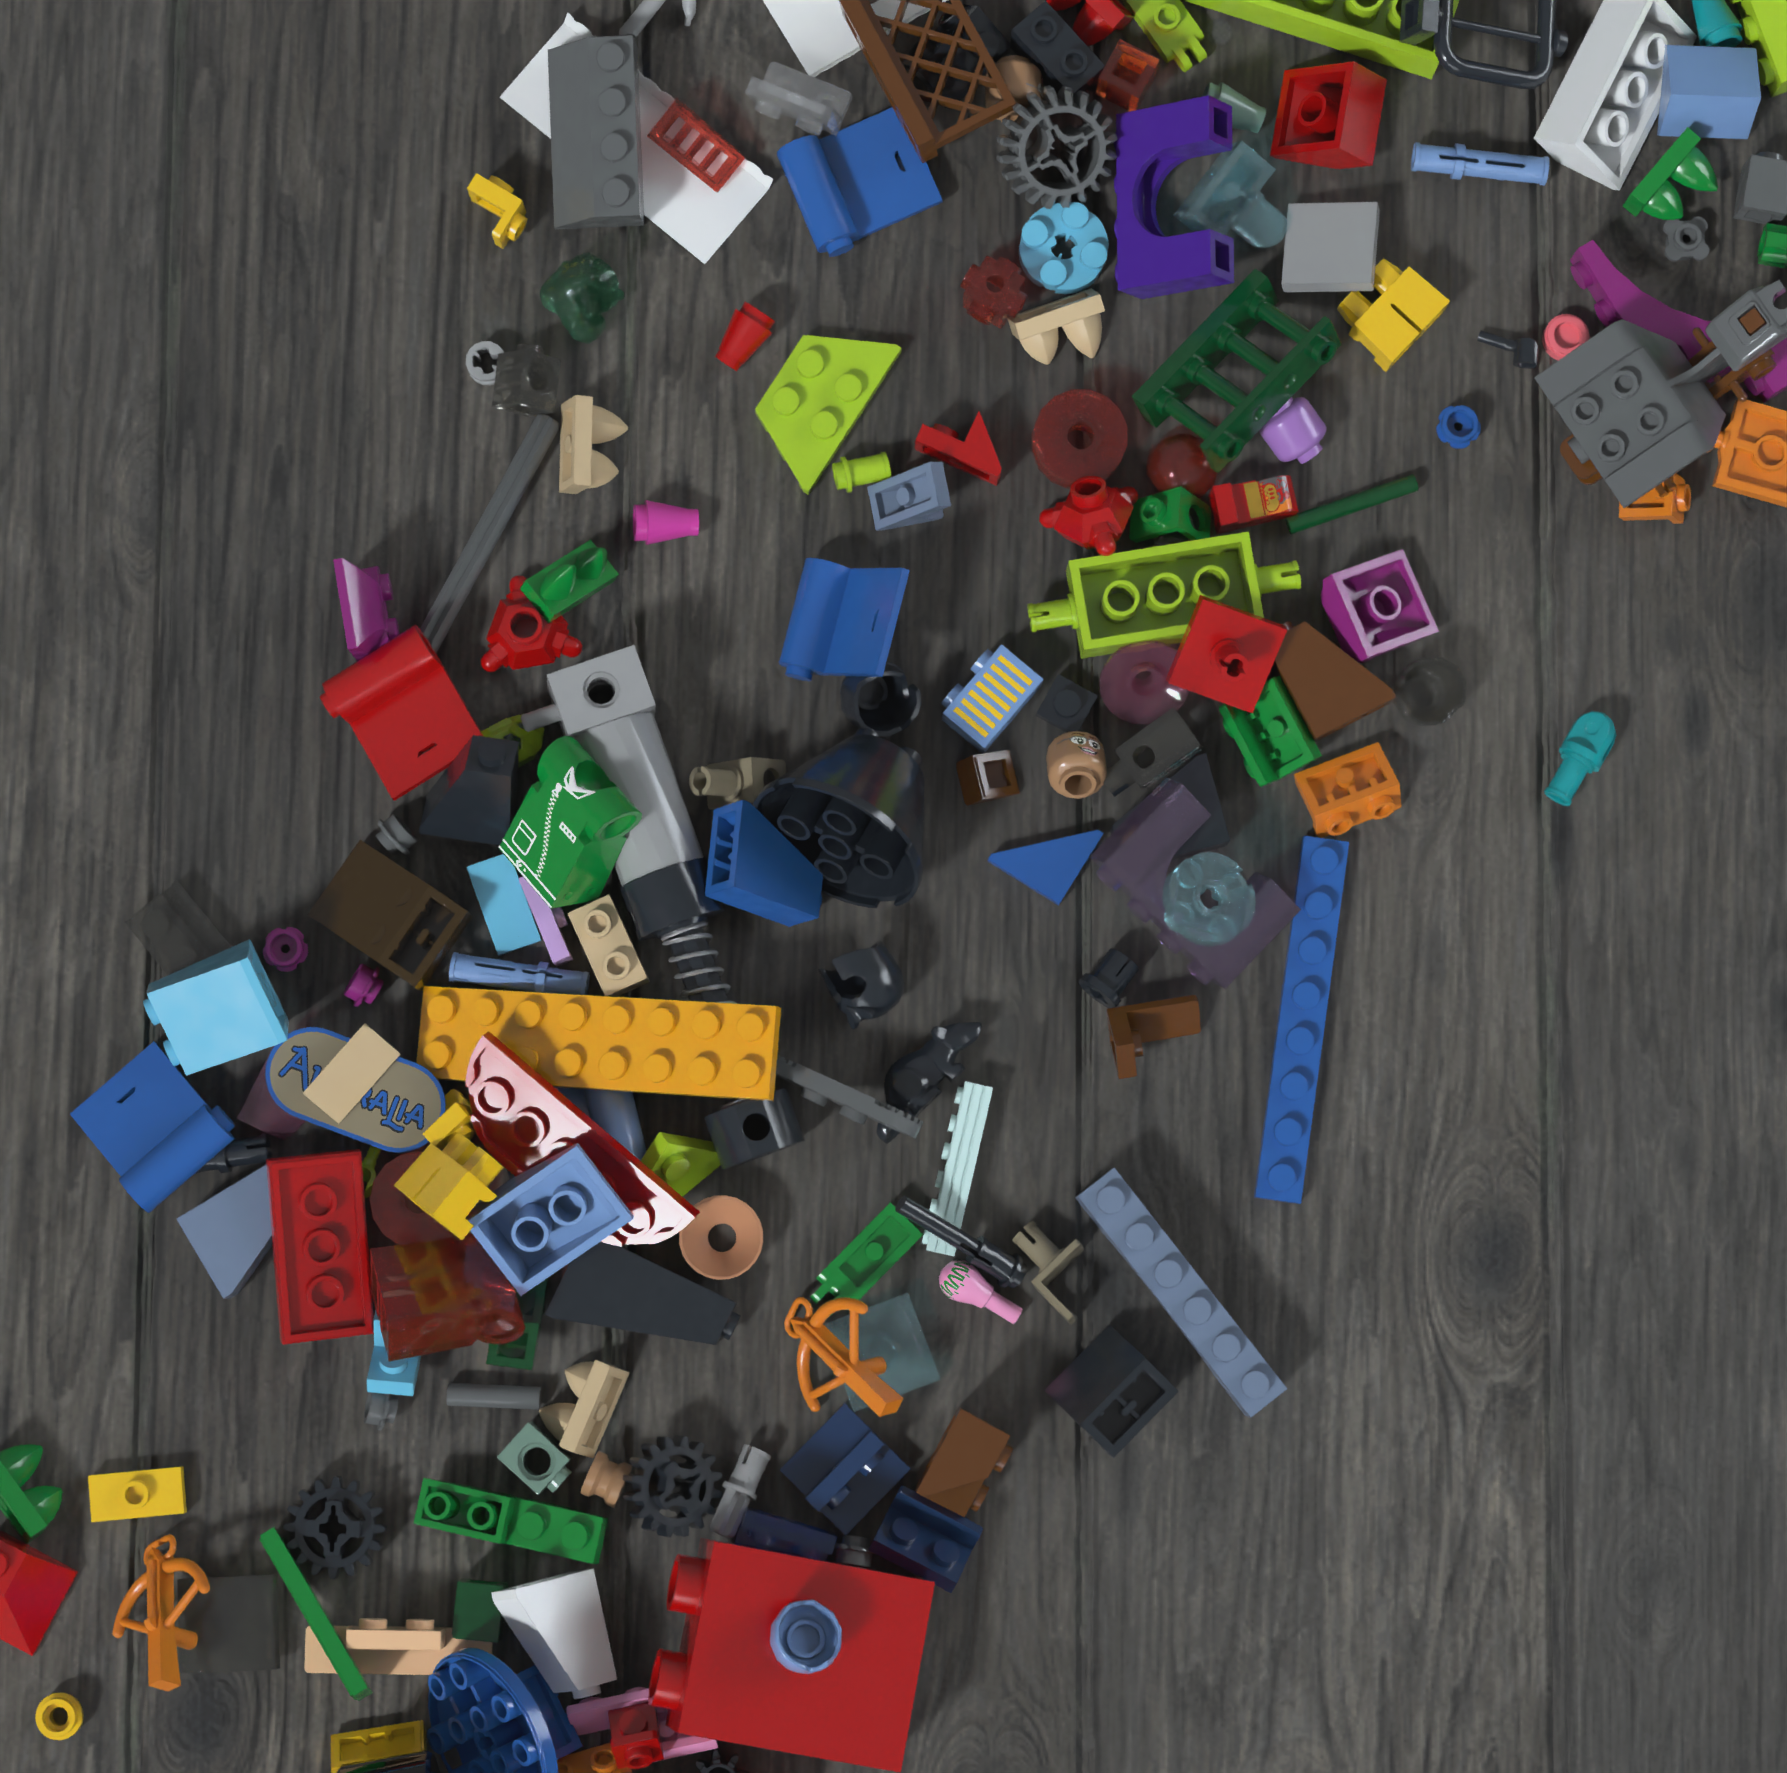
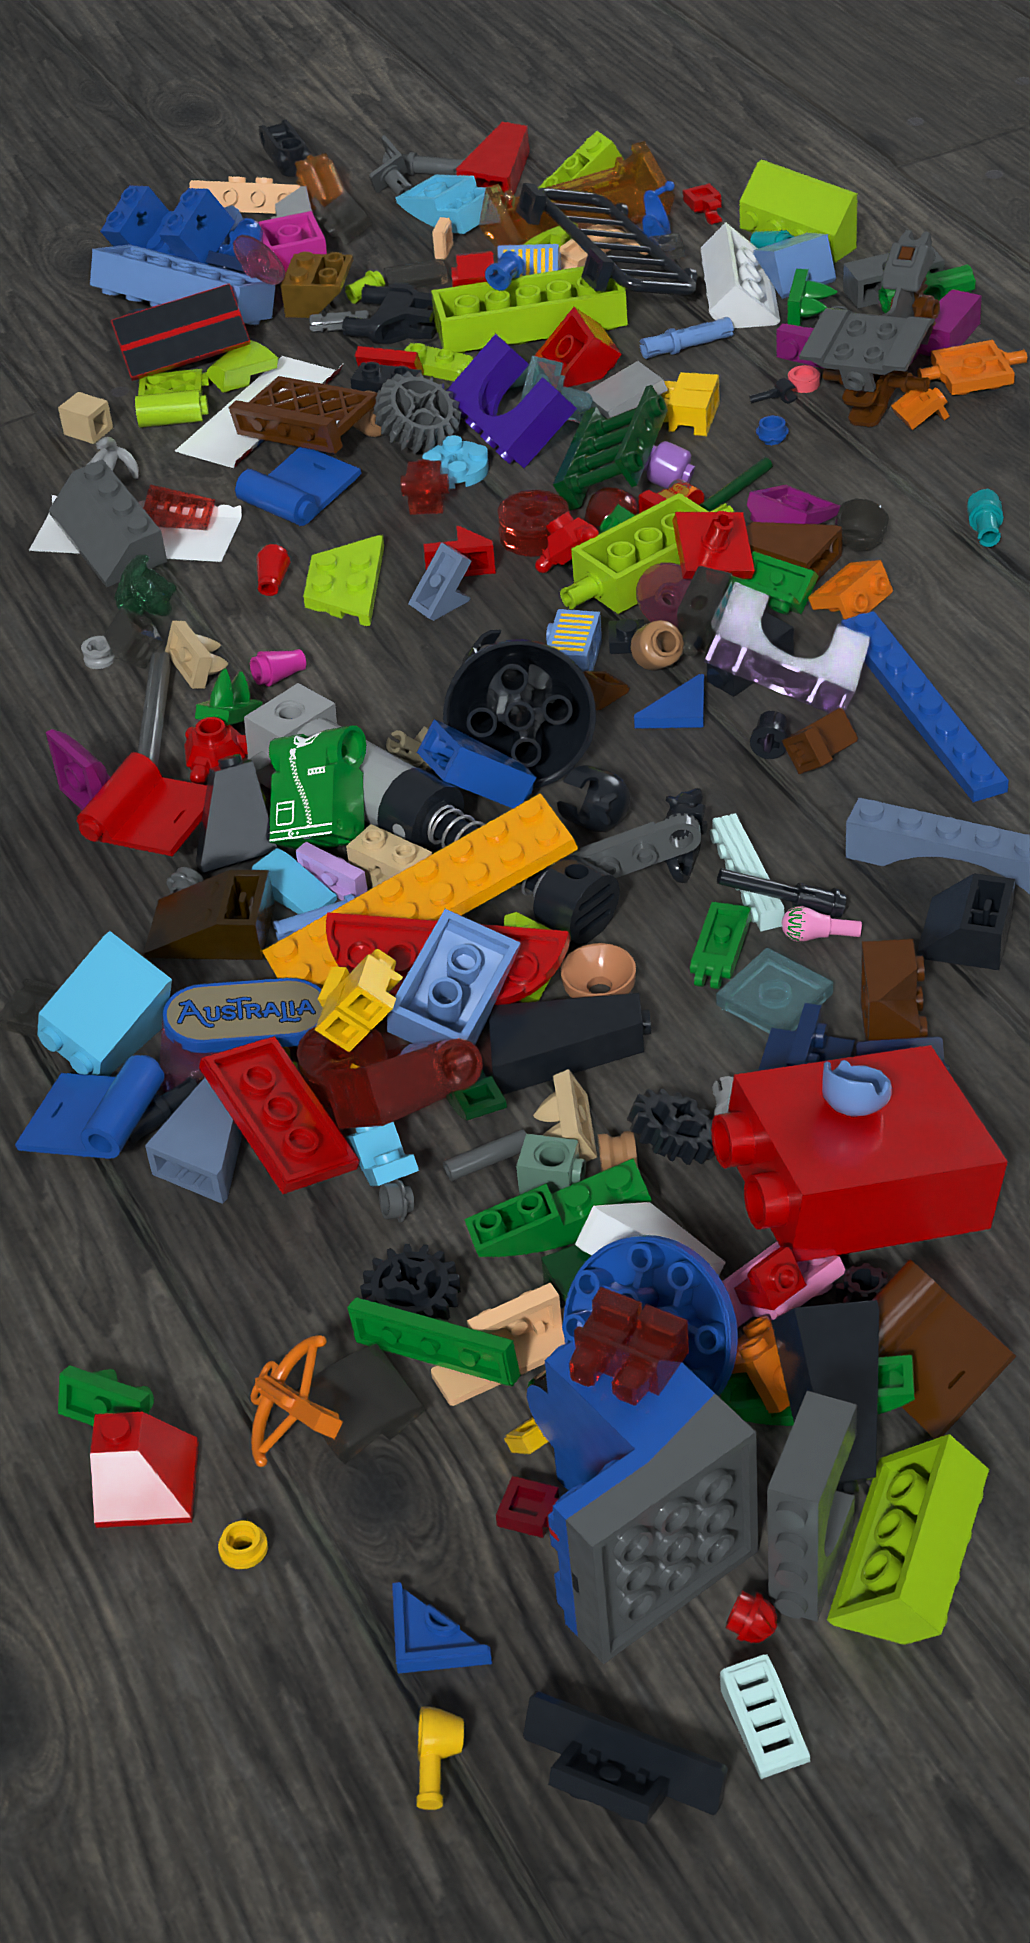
camera: 20 degrees left, 40 degrees down
yellow plate [88,1466,187,1522] -> none
tan slope [303,1023,401,1124] -> none
magenta plate [343,963,384,1007] -> none
yellow bracket [467,173,528,249] -> none
clear bracket [745,62,853,136] -> none
blue door [779,558,910,681] -> none
orange piece [784,1297,904,1417] -> none
lime pin [832,452,891,493] -> none
tan tile [1008,288,1105,365] -> none
dark tan bracket [1012,1221,1084,1325] -> none
clear red brick [1096,39,1160,111] -> none
clear light blue plate [1163,852,1256,946] -> none

